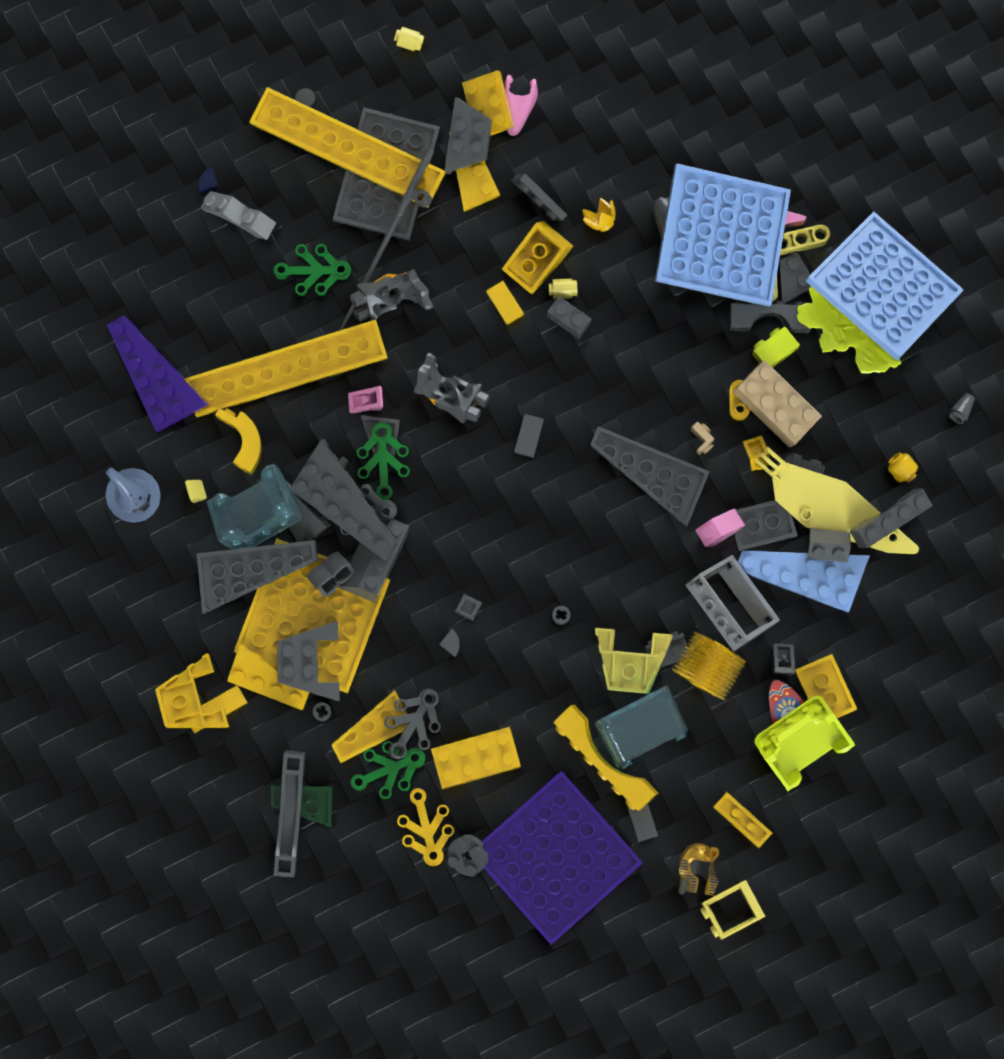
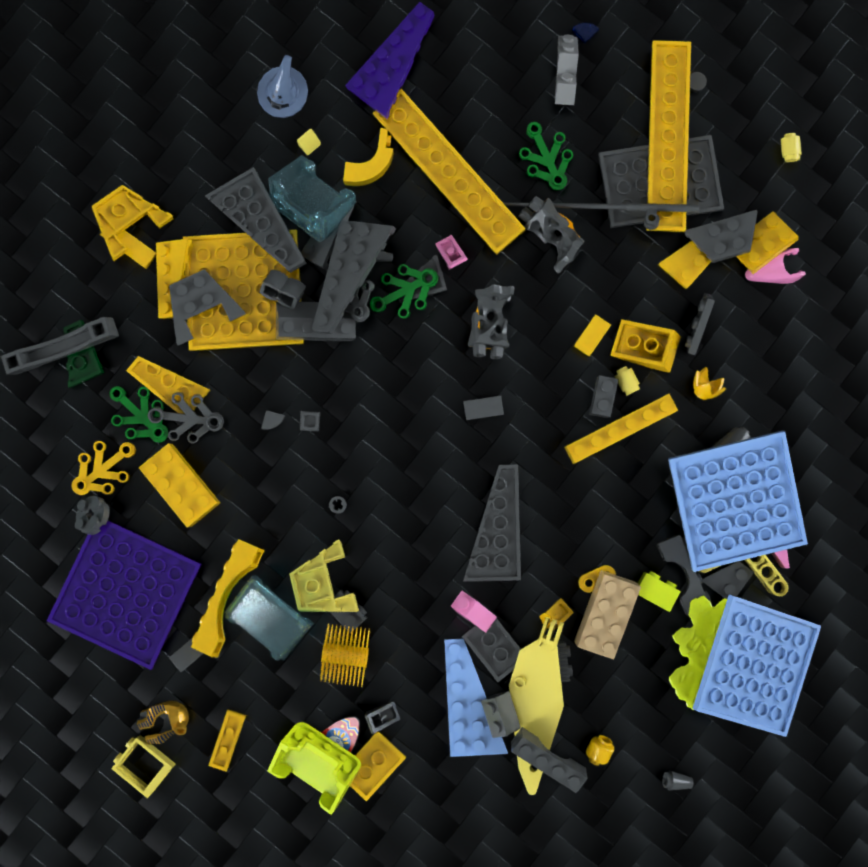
camera: 70 degrees right, 5 degrees up
dark grey bush [313,702,331,721] -> none
light grey window [686,555,780,651] -> none
tan bracket [691,422,714,455] -> none
none -> yellow arch [564,394,678,464]

